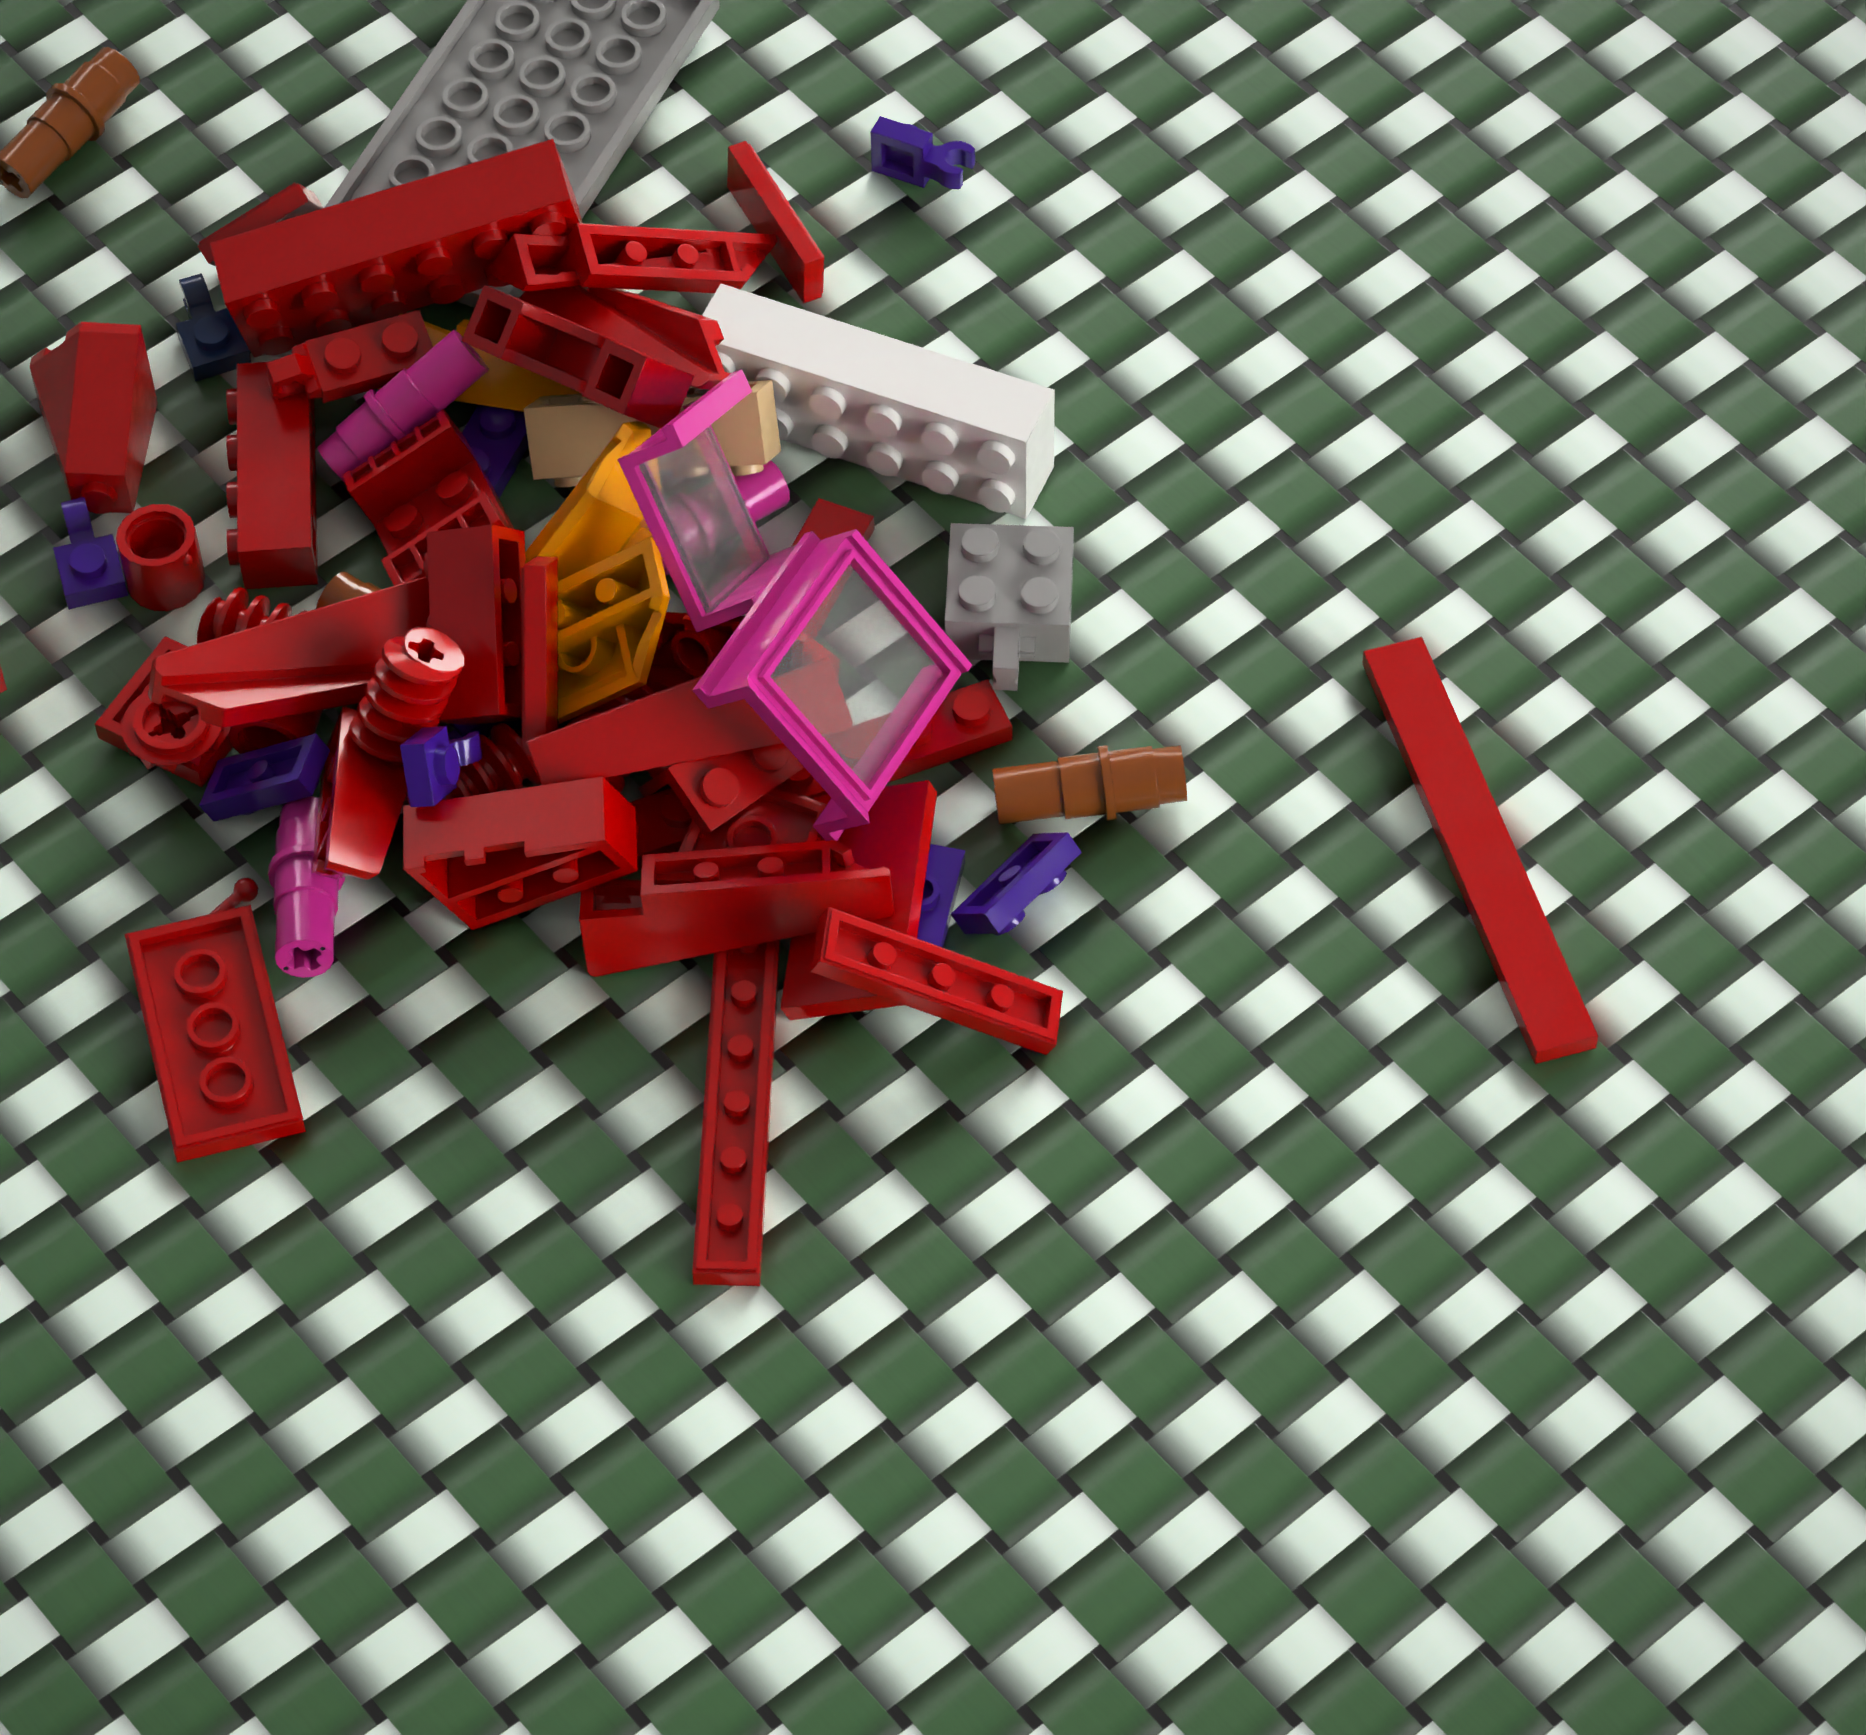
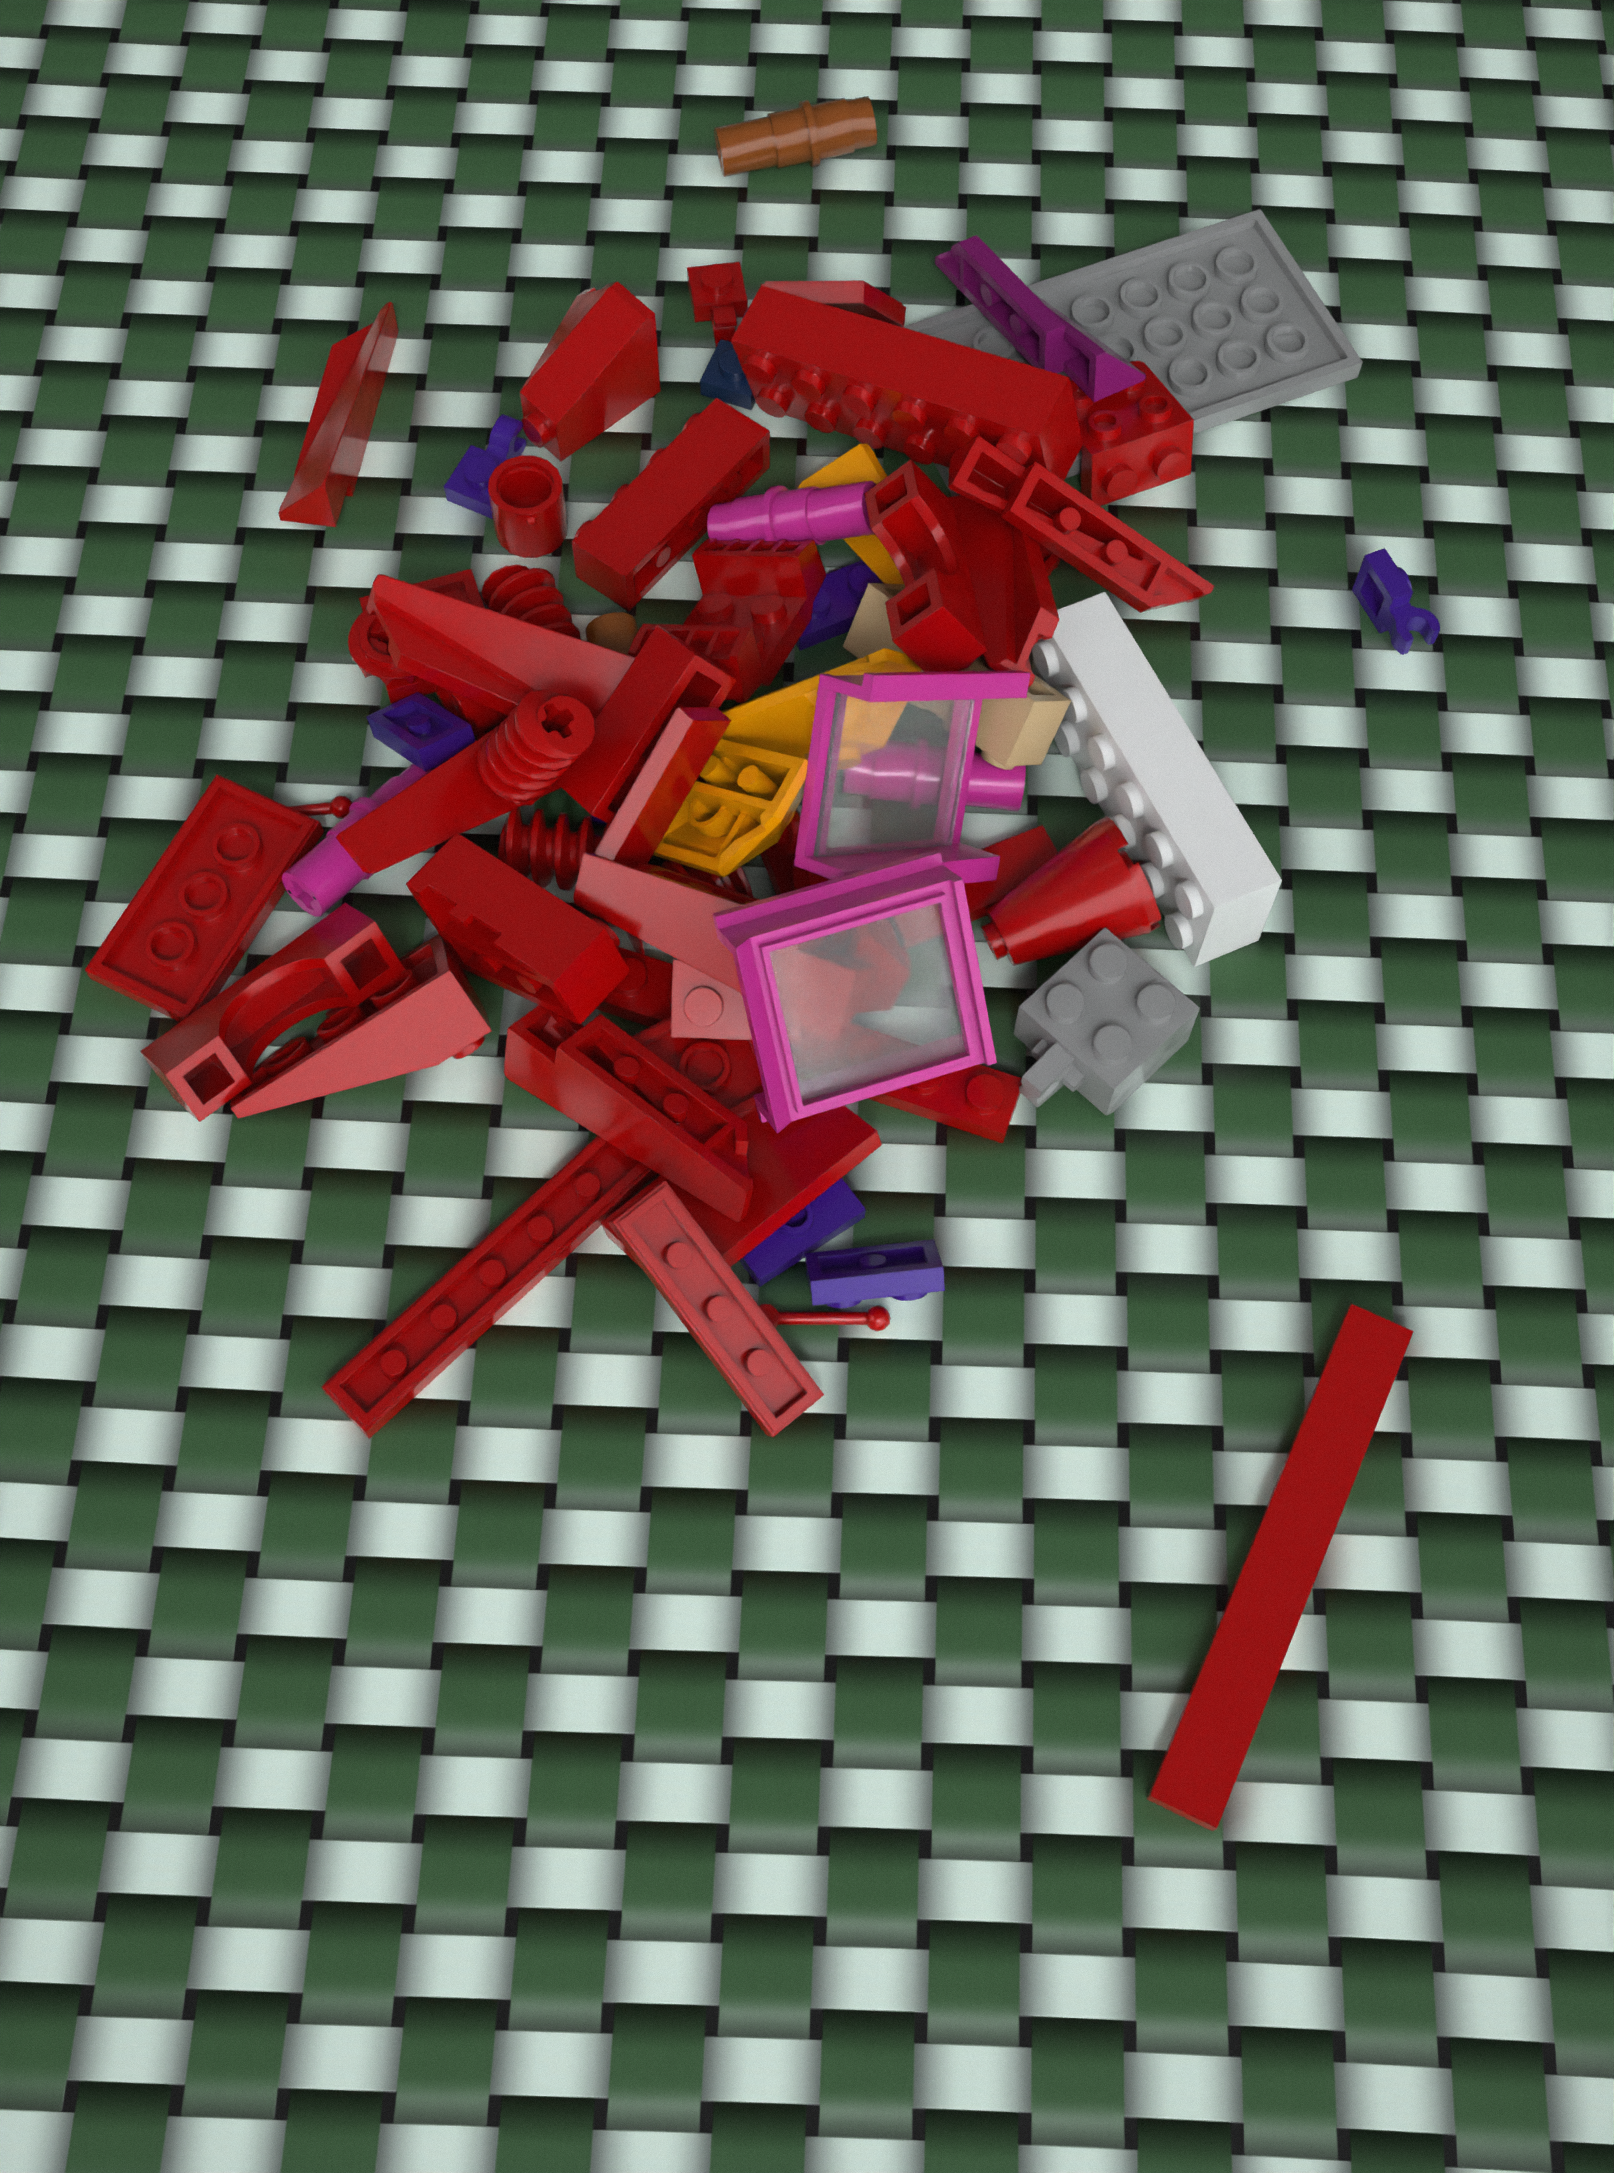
camera: 40 degrees right, 10 degrees up
red hinge [266,310,433,403] -> none
dark purple plate [400,726,483,807] -> none
red tile [727,141,824,304] -> none
dark orange piece [992,745,1187,824] -> none
none -> red arch [140,903,405,1122]
none -> wedge [231,934,492,1118]
none -> red plate [687,262,748,347]
none -> red hinge [759,1304,891,1332]
none -> magenta wedge [935,235,1146,402]
none -> red cone [981,816,1161,966]
none -> red bracket [1070,361,1194,506]

